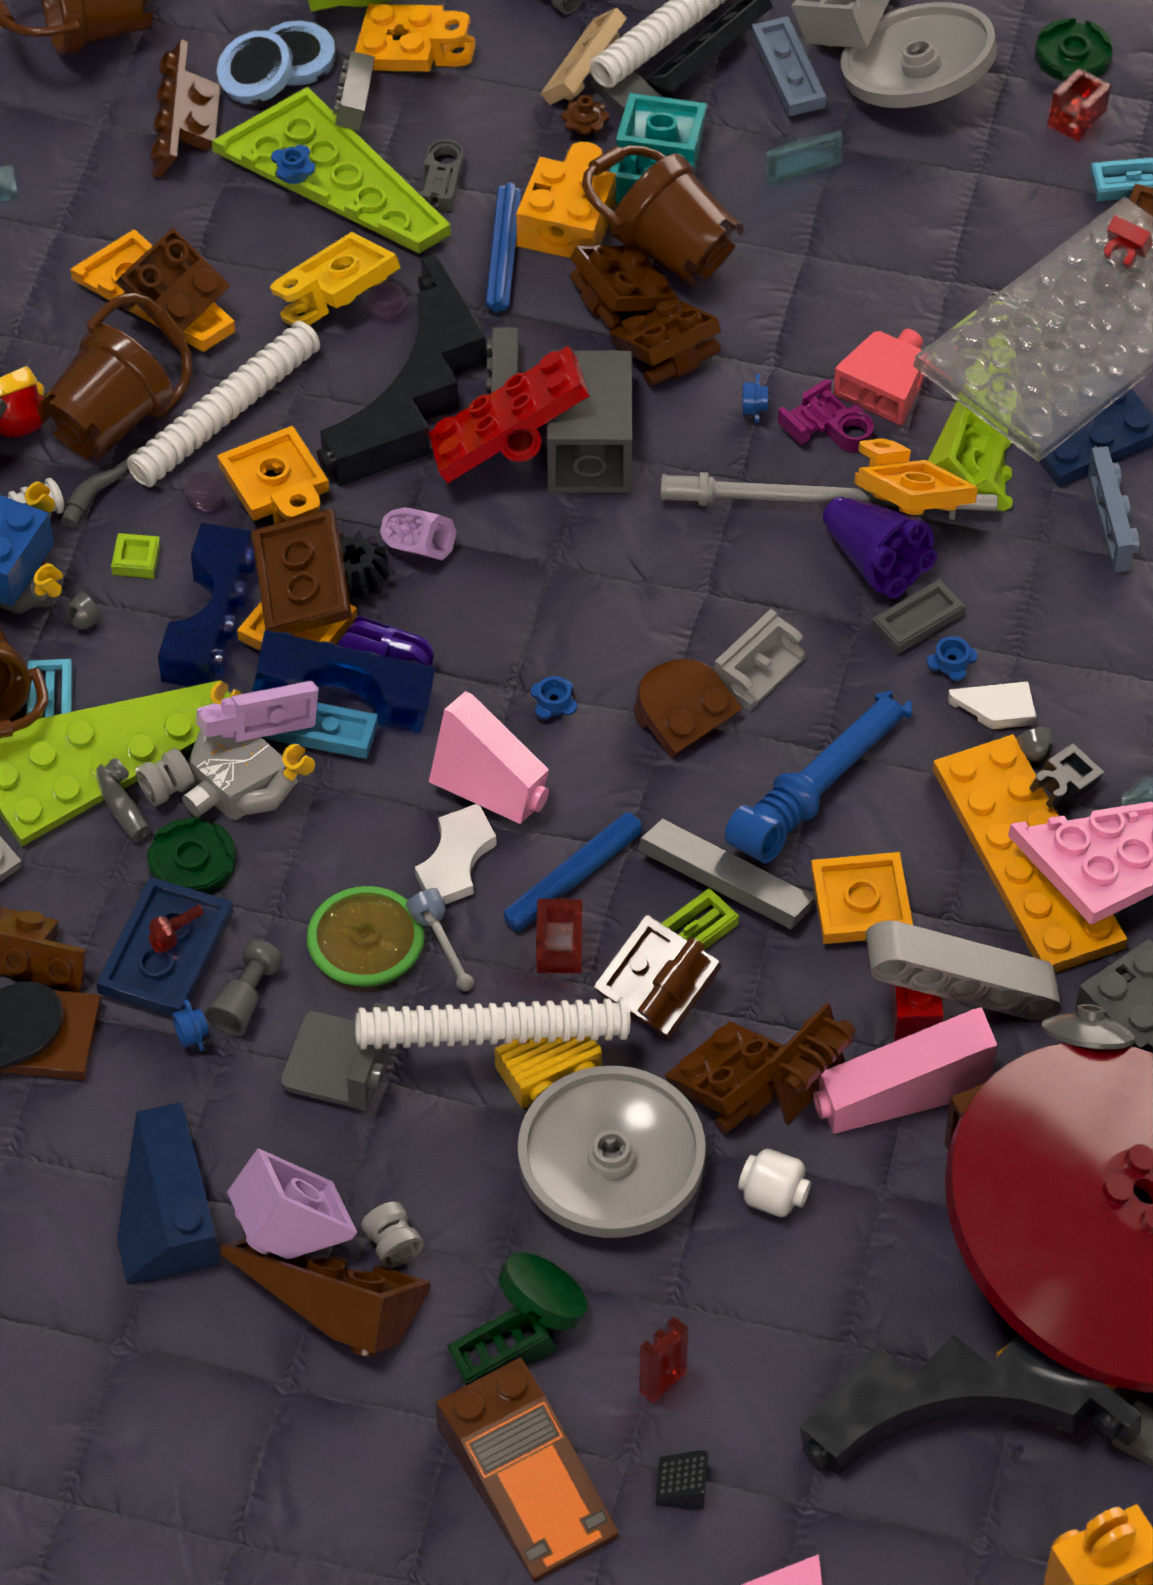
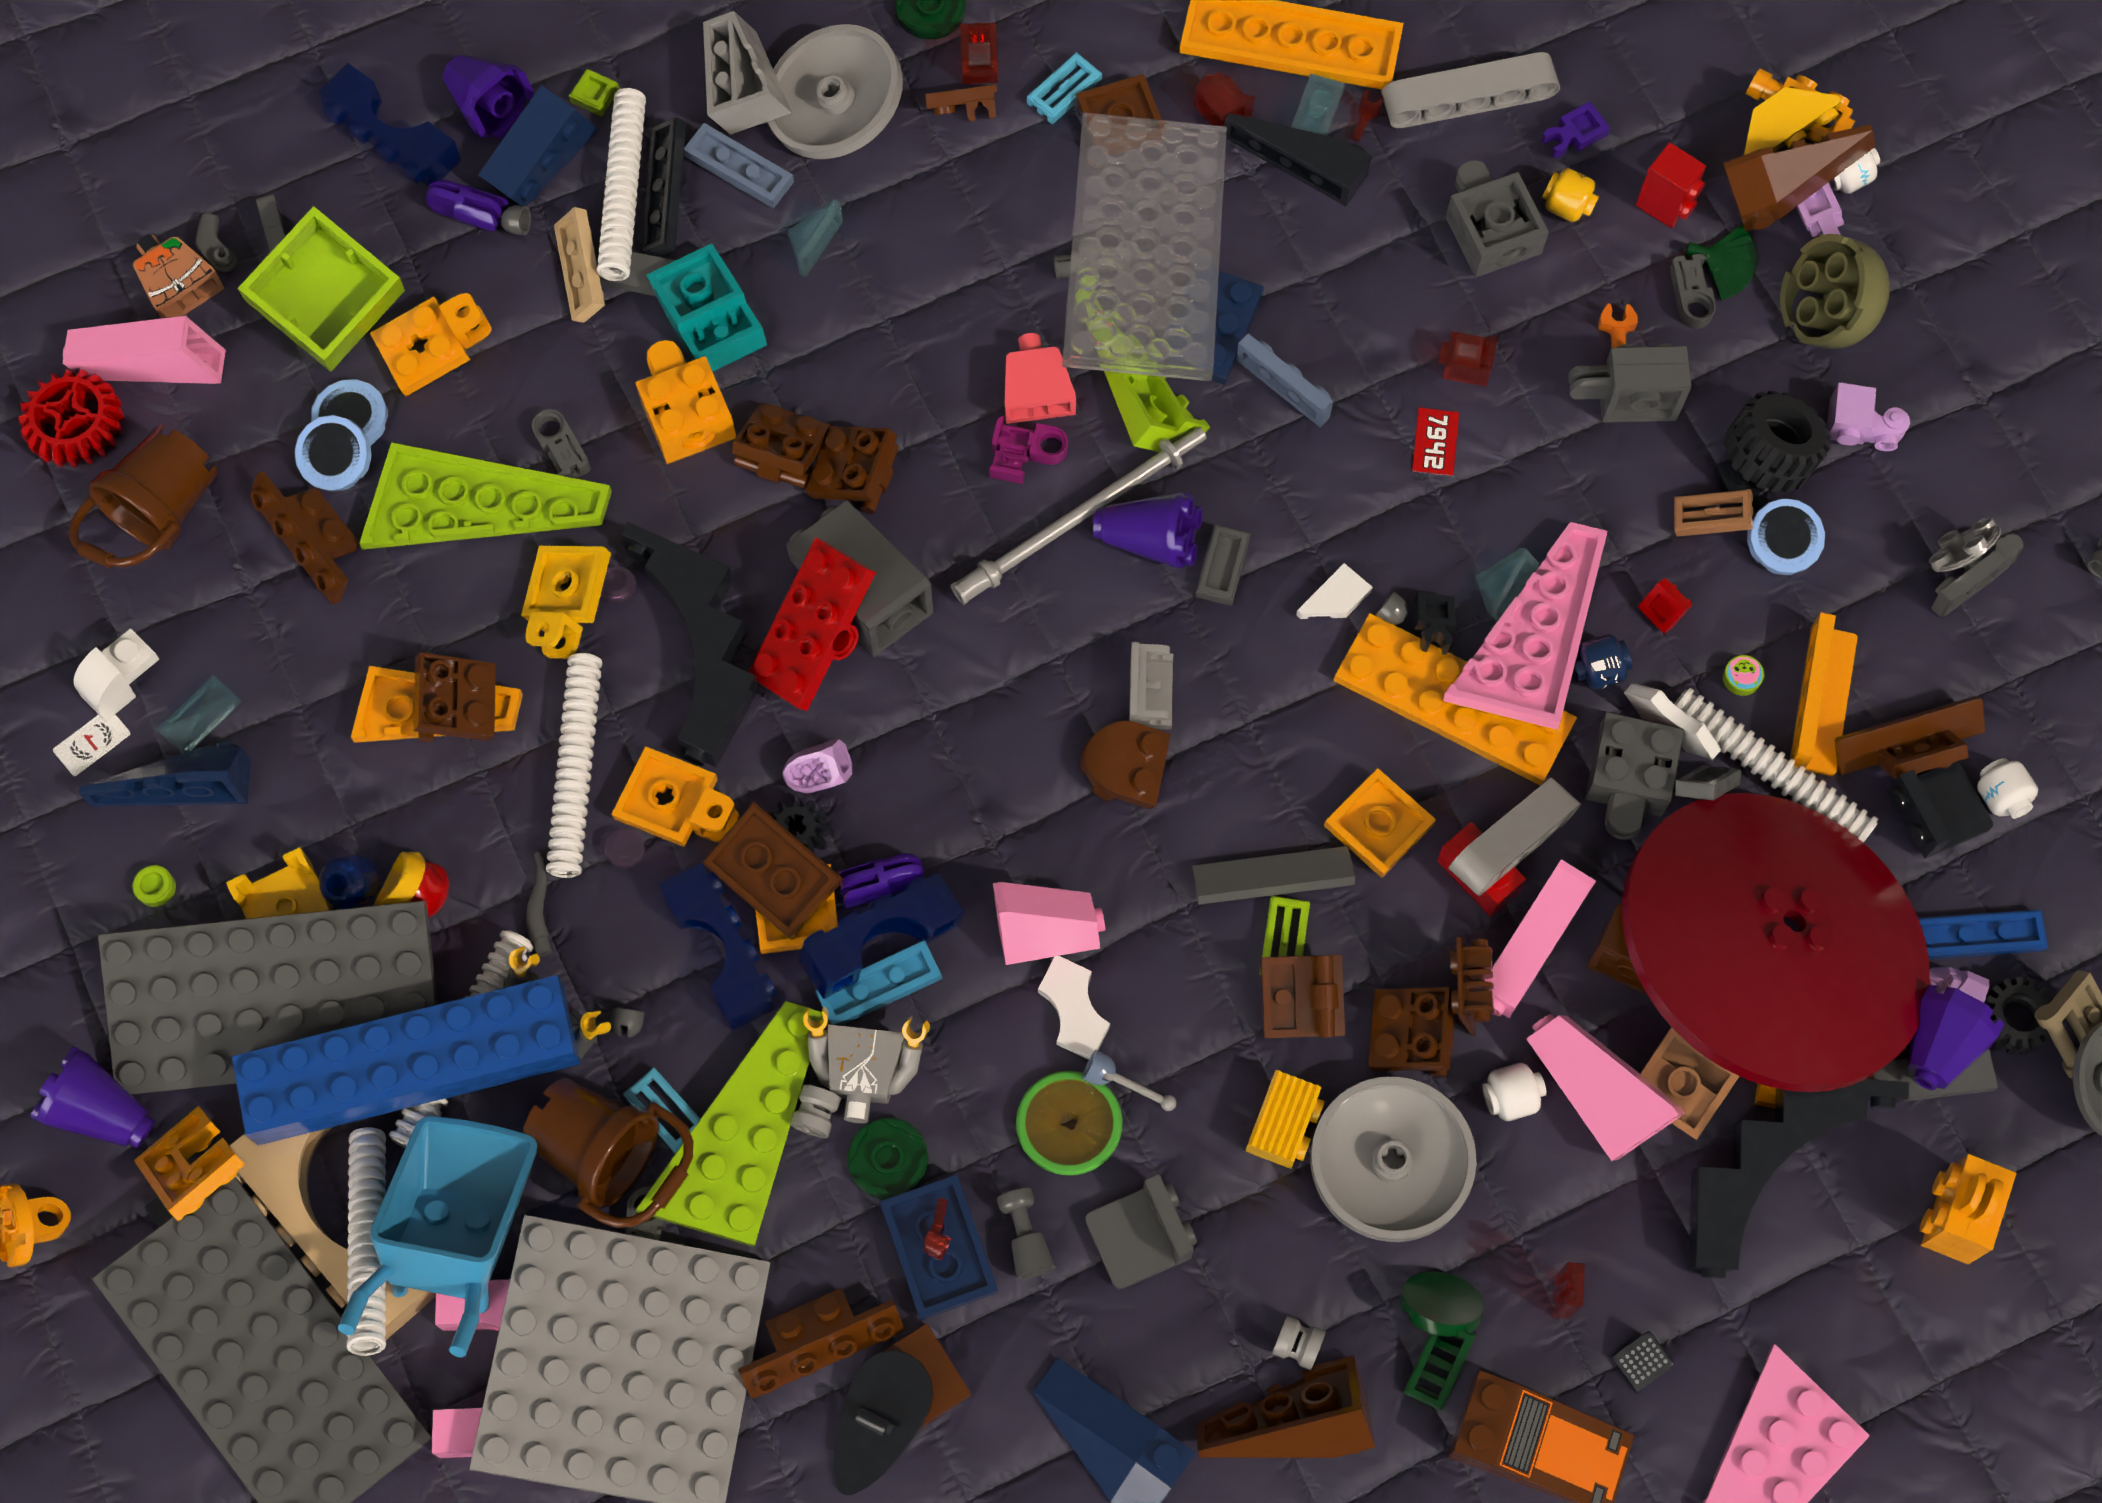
camera: 40 degrees left, 15 degrees up
reddish brown piece [37,293,193,461] -> none
dark grey arm [96,758,151,843] -> none
lime tile [111,533,161,579] -> none
blue plate [172,999,209,1052] -> none
lavender hinge [196,681,318,742] -> none
lavender slope [227,1148,357,1259] -> none
blue plate [271,145,315,184] -> none
dark grey piece [333,51,374,131] -> none
white piece [355,998,630,1050] -> none
blue axle [485,182,521,314] -> none
dark grey piece [487,328,518,393] -> none
blue axle [503,812,642,932] -> none
blue plate [531,676,578,719] -> none
clear red window [536,898,583,974] -> none
reddish brown plant [561,95,610,136] -> none
reddish brown piece [582,145,744,287] -> none
blue piece [725,691,912,863] -> none
blue plate [742,374,768,423] -> none
light orange plate [854,439,978,515] -> none
blue plate [927,636,978,681] -> none
dark grey dish [1041,1004,1135,1050] -> none
red tile [1104,215,1153,269] -> none
none -> reddish brown plate [924,84,998,122]
none -> bright pink slope [1526,1014,1685,1161]
none -> medium nougat plate [1640,1027,1739,1140]

